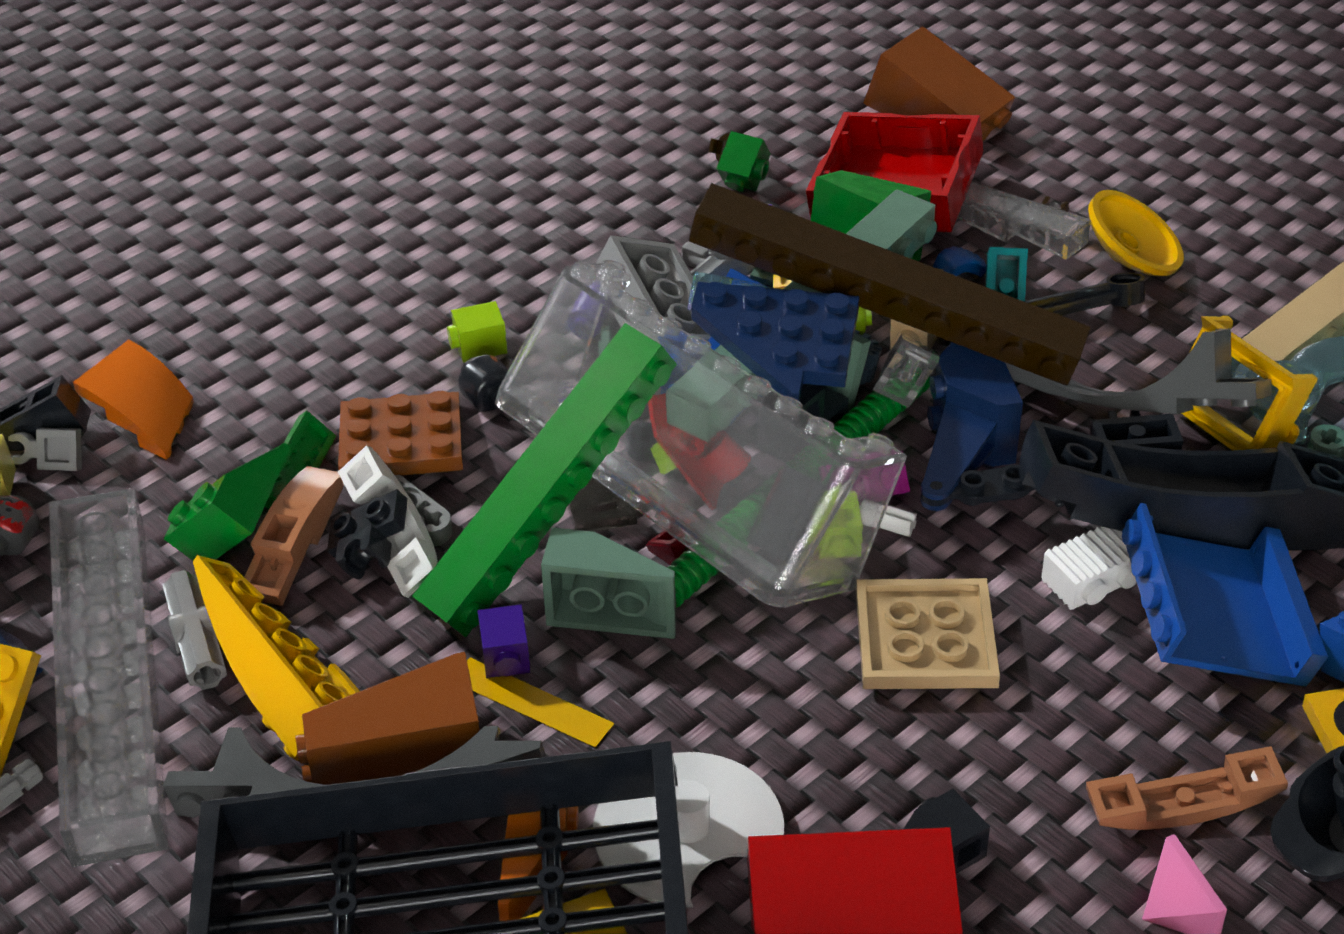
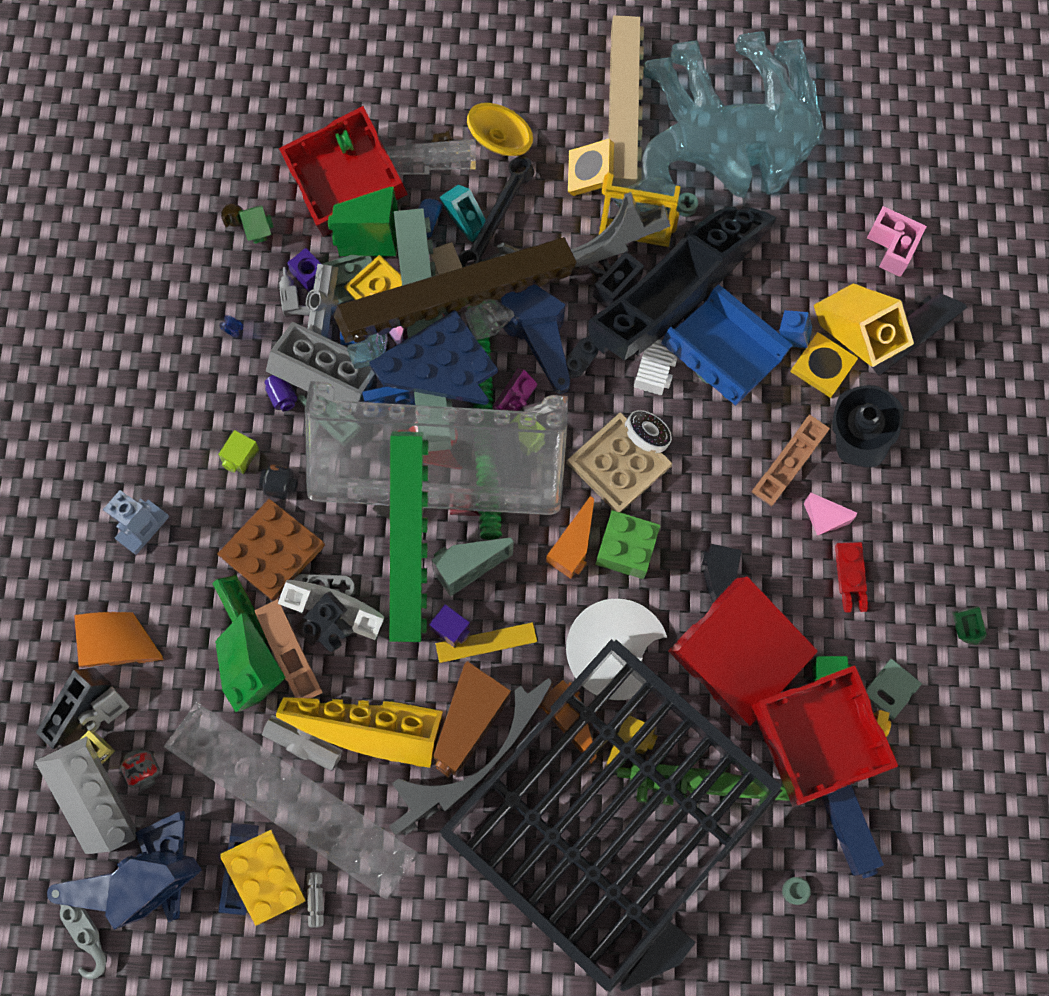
camera: 50 degrees left, 30 degrees up
dark orange slope [863,26,1015,141] -> none
none -> sand blue tile [103,490,169,555]
none -> clear blue bush [219,315,244,338]
none -> green bush [335,130,354,154]
none -> orange slope [546,496,594,579]
none -> yellow tile [568,139,614,196]
none -> bright green brick [595,510,660,579]
none -> tile [625,410,672,453]

